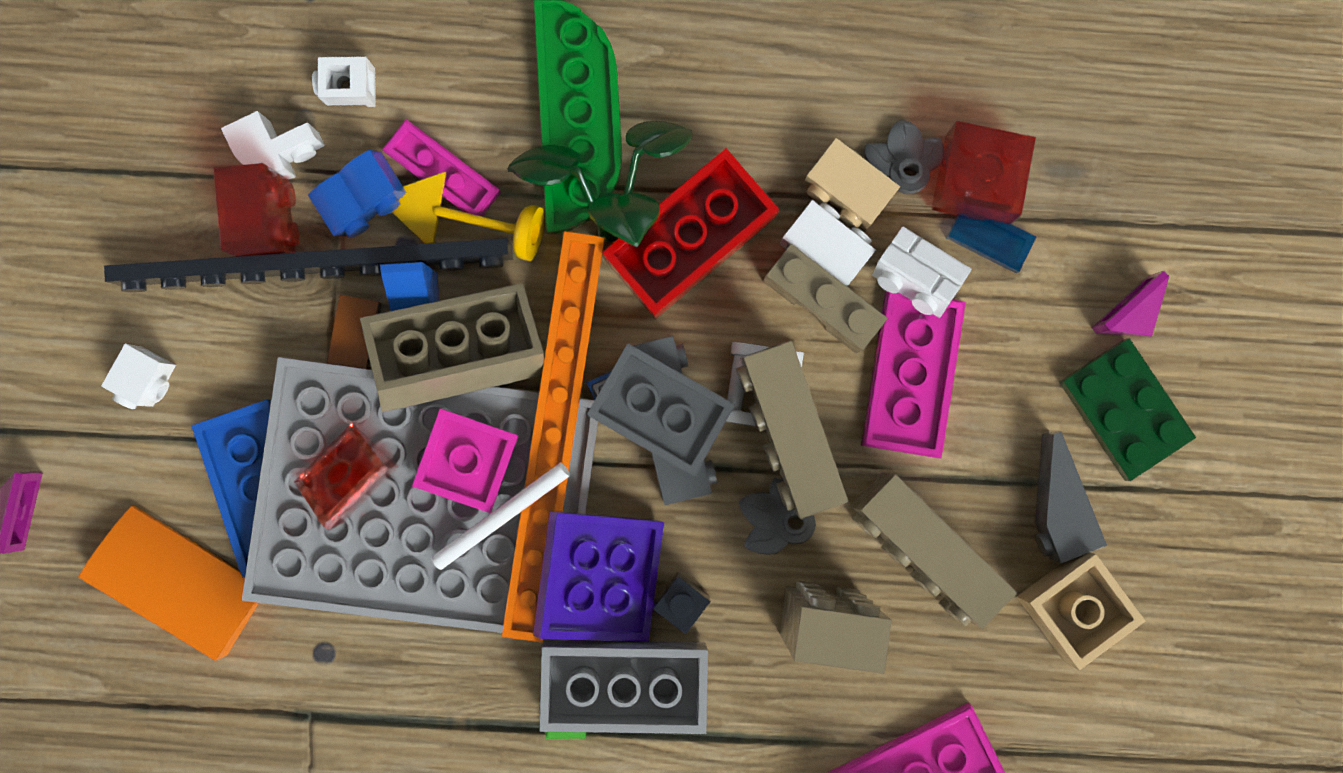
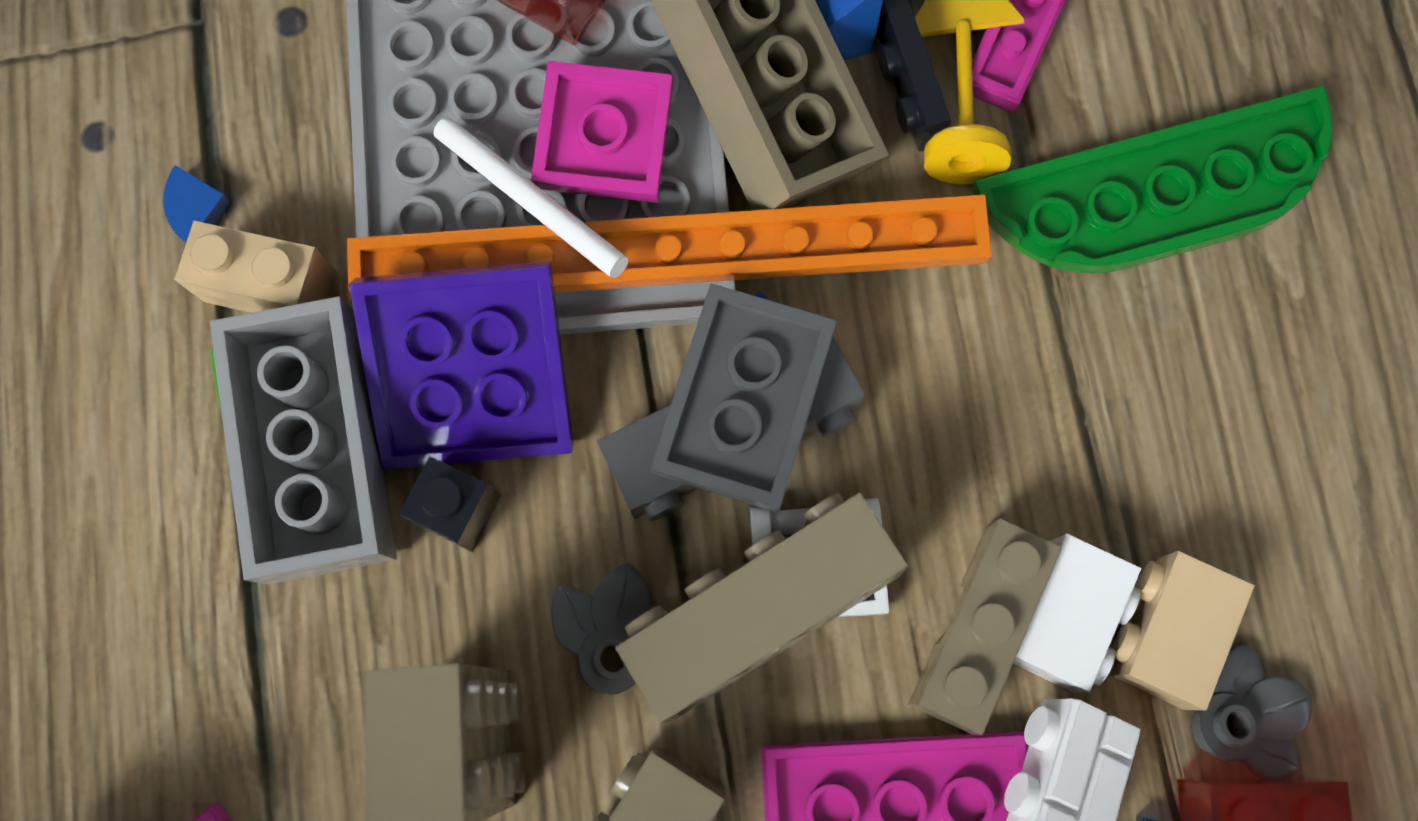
camera: 80 degrees right, 10 degrees down
dark green plant [507,121,693,247] -> none
red brick [602,148,779,320] -> none
none -> blue tile [163,165,231,243]
none -> tan brick [174,220,337,313]

